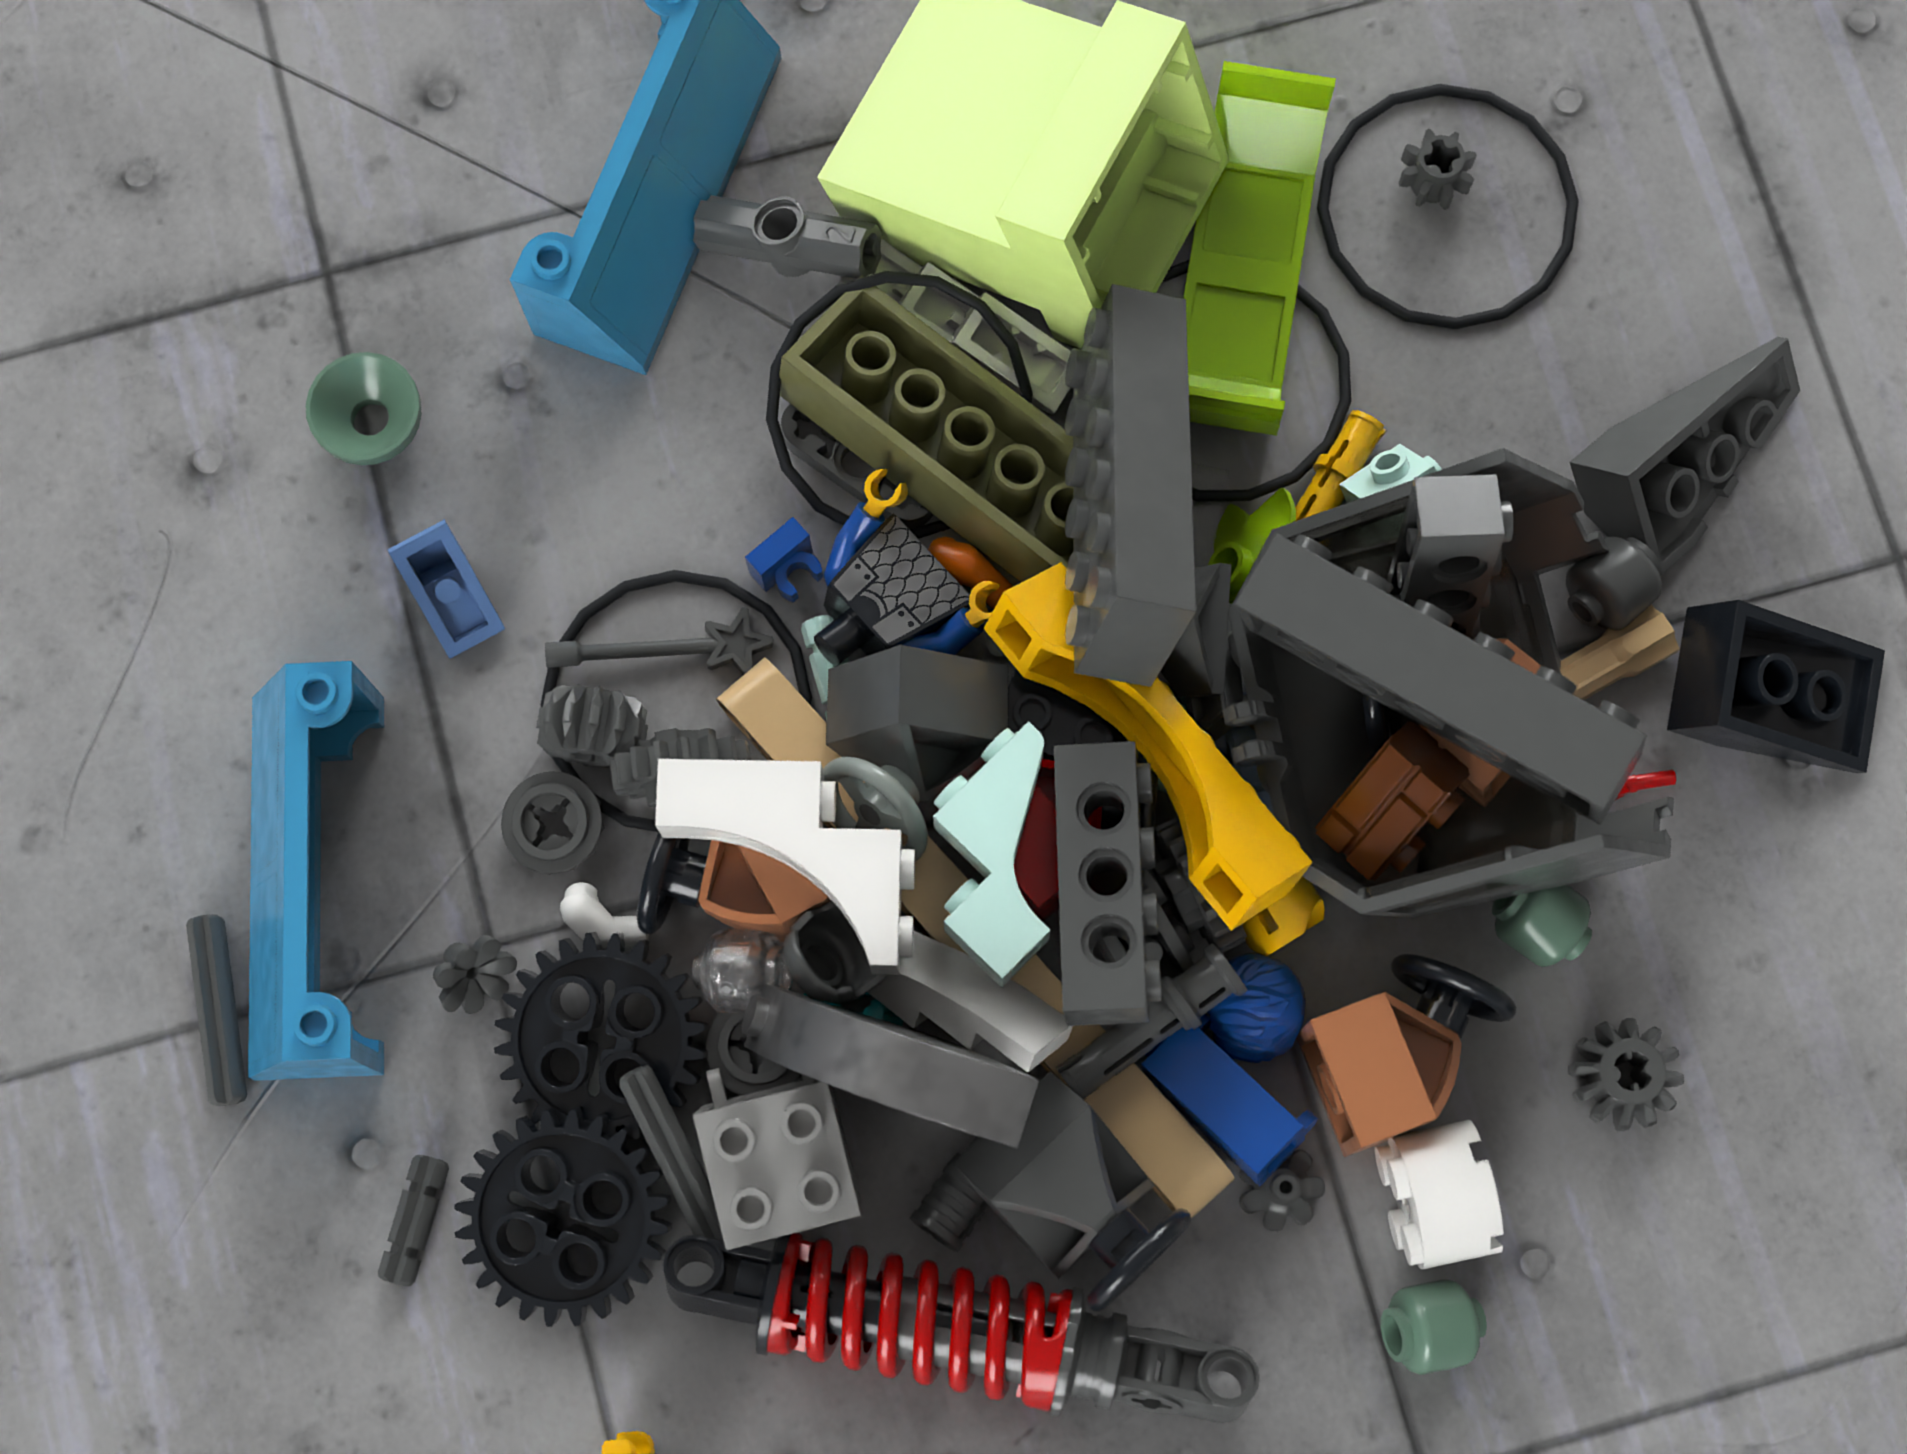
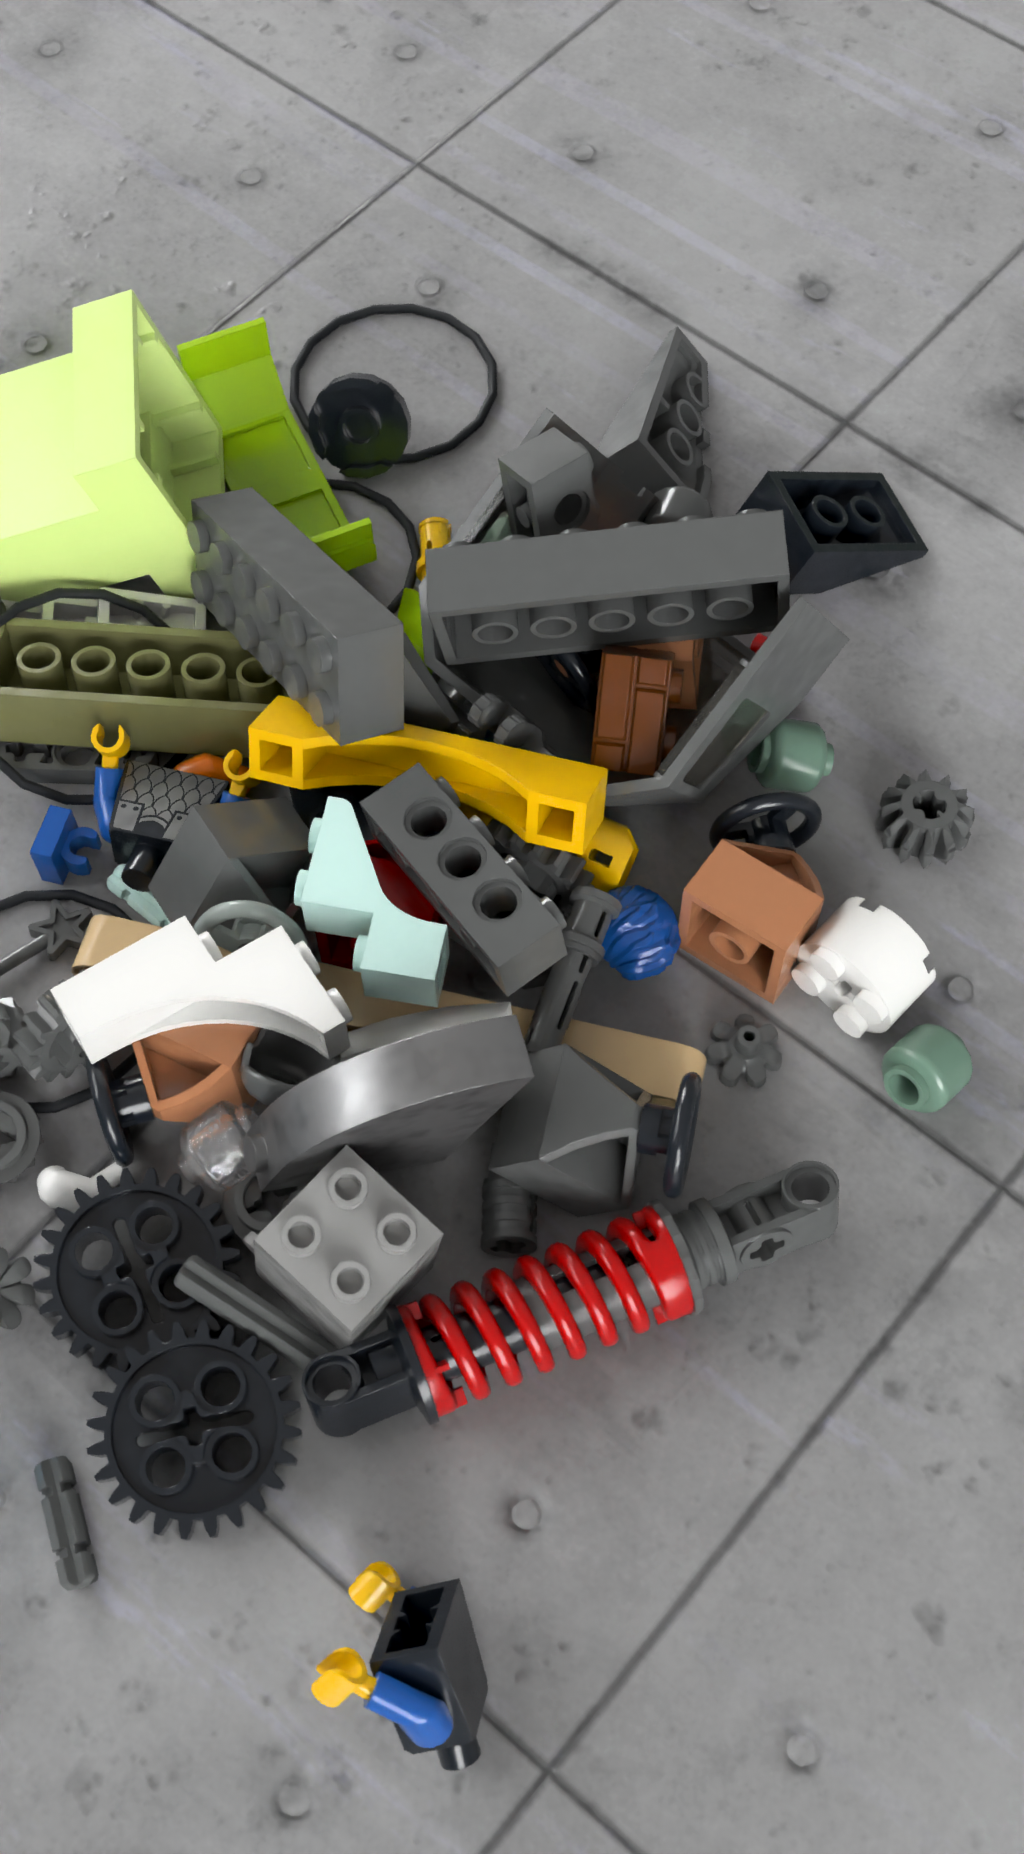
camera: 35 degrees left, 15 degrees down
blue brick [1141,1014,1318,1187] -> none
dark grey gear [1398,129,1477,210] -> none
none -> black tile [309,372,411,478]

